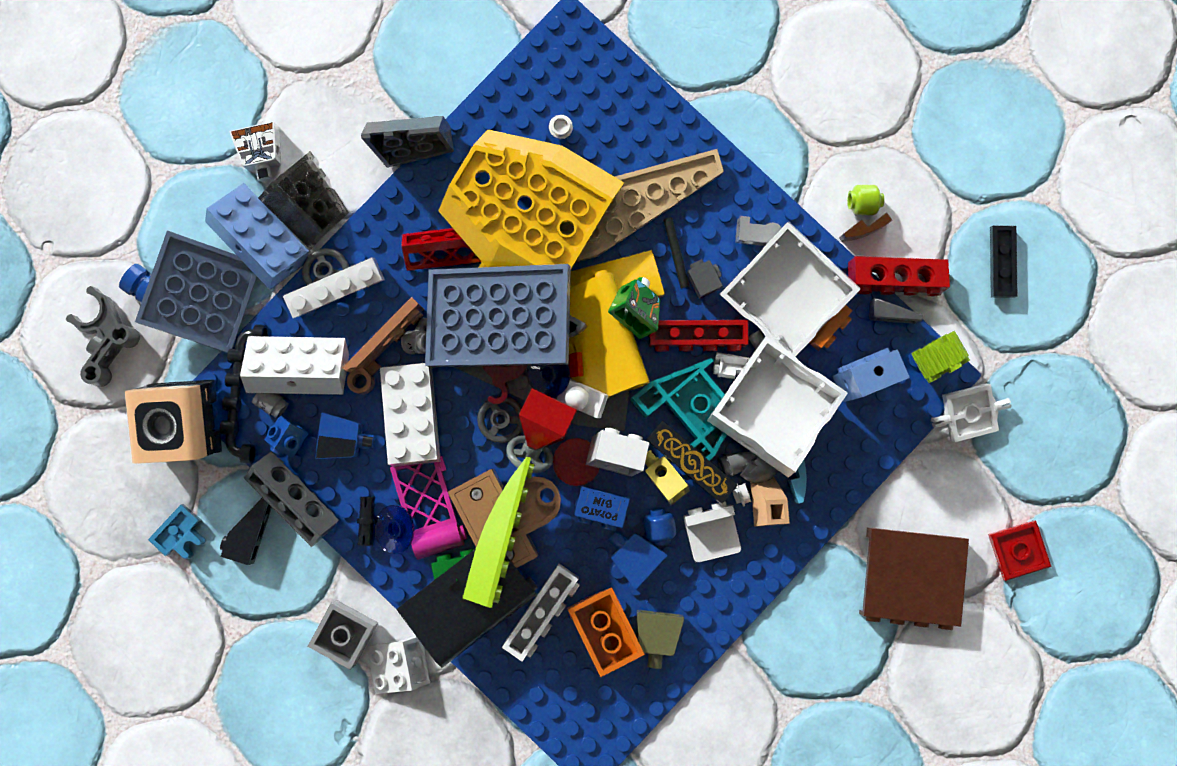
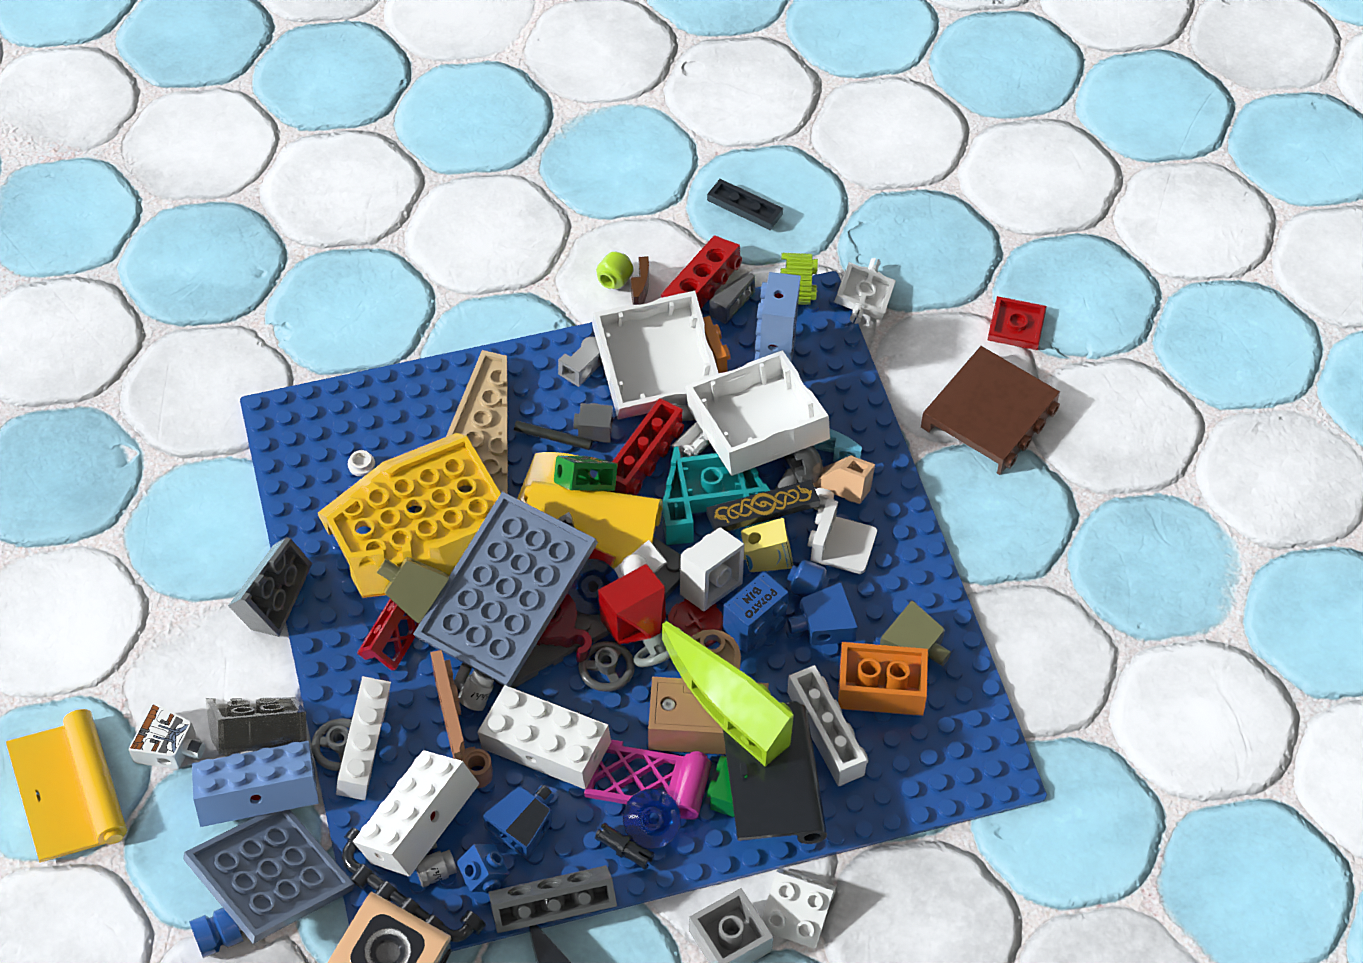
camera: 65 degrees left, 30 degrees down
none -> yellow door [6,709,127,863]
none -> olive torso [377,557,449,624]

